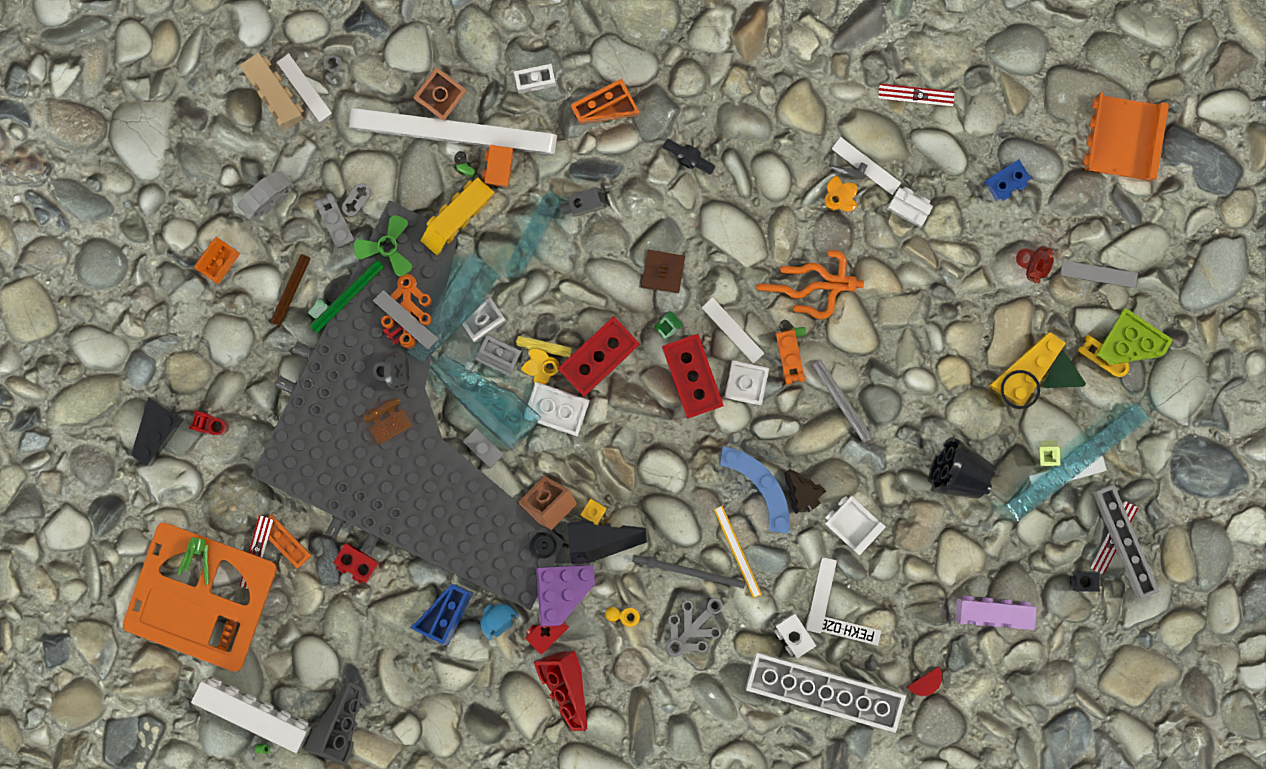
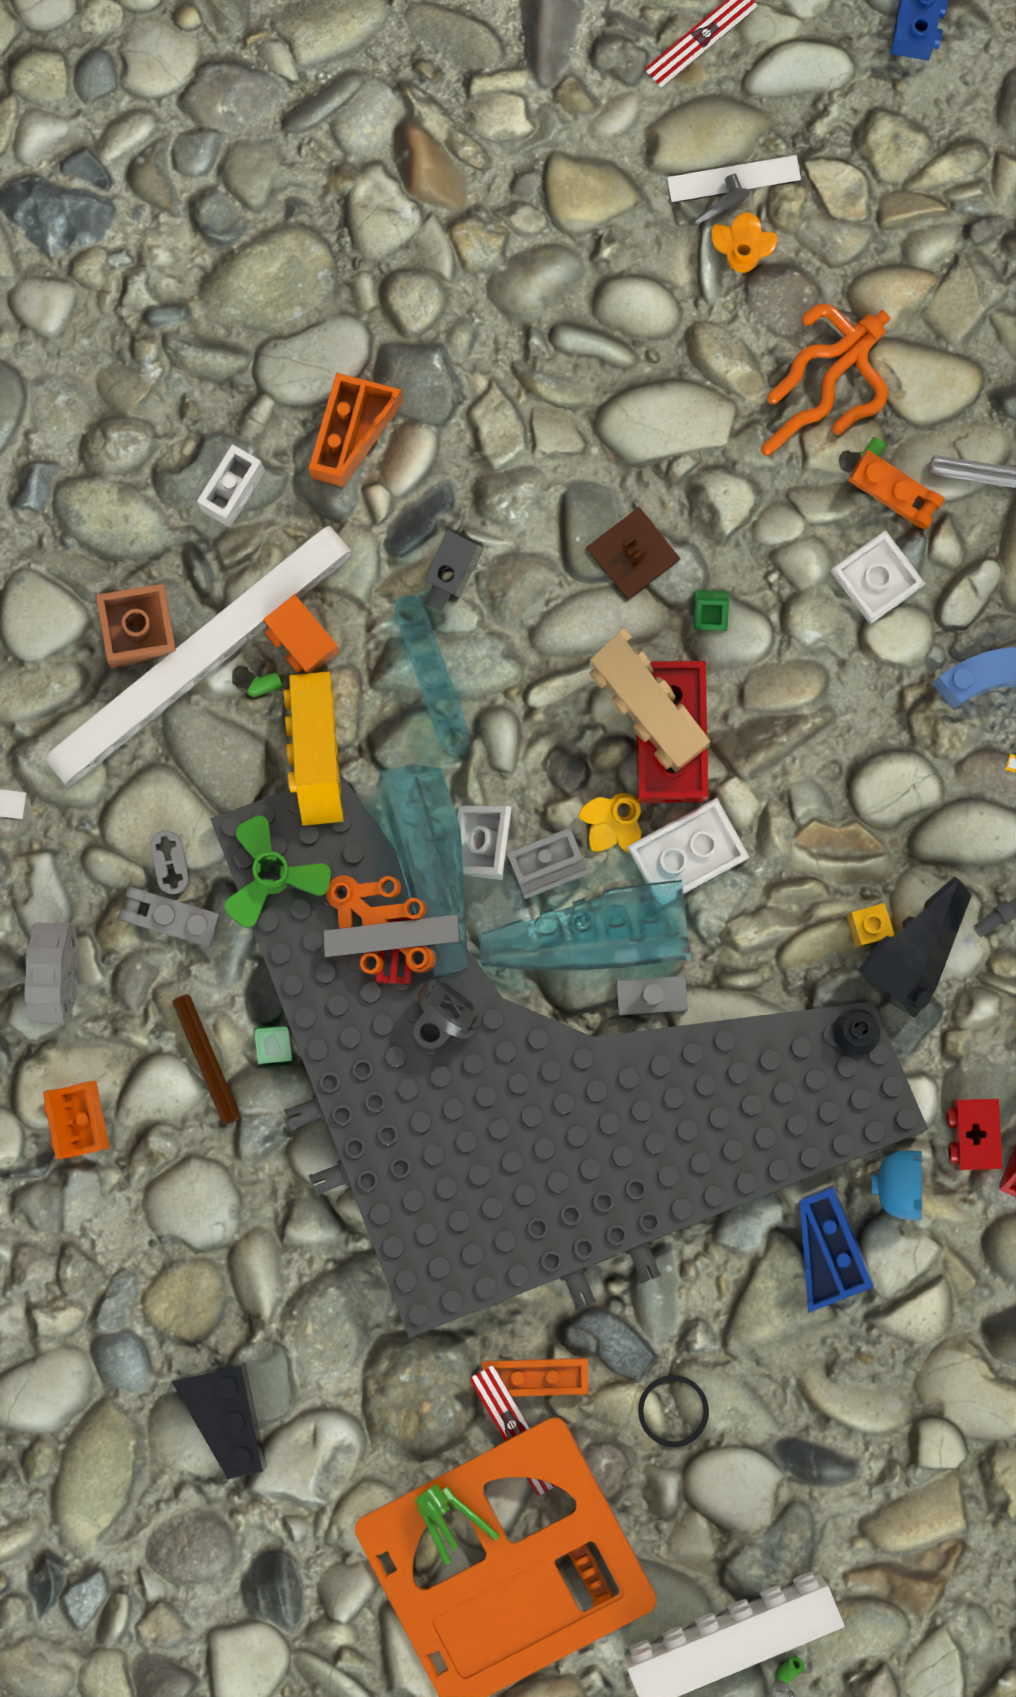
camera: 50 degrees left, 5 degrees down
red piece [189,410,229,436] -> none
dark grey wedge [304,681,363,766] -> none
green axle [310,260,384,333] -> none
red brick [333,542,380,584] -> none
clear orange plate [362,397,412,445] -> none
light yellow axle [516,336,572,358] -> none
nougat slope [519,476,577,530] -> none
medium lavender plate [536,565,595,627] -> none
red brick [662,333,724,419] -> none
black axle [663,139,715,175] -> none
white sticker [702,297,764,364] -> none
white brick [887,187,933,227] -> none
none -> tan wedge [589,627,710,772]
none -> black piece [638,1375,709,1447]

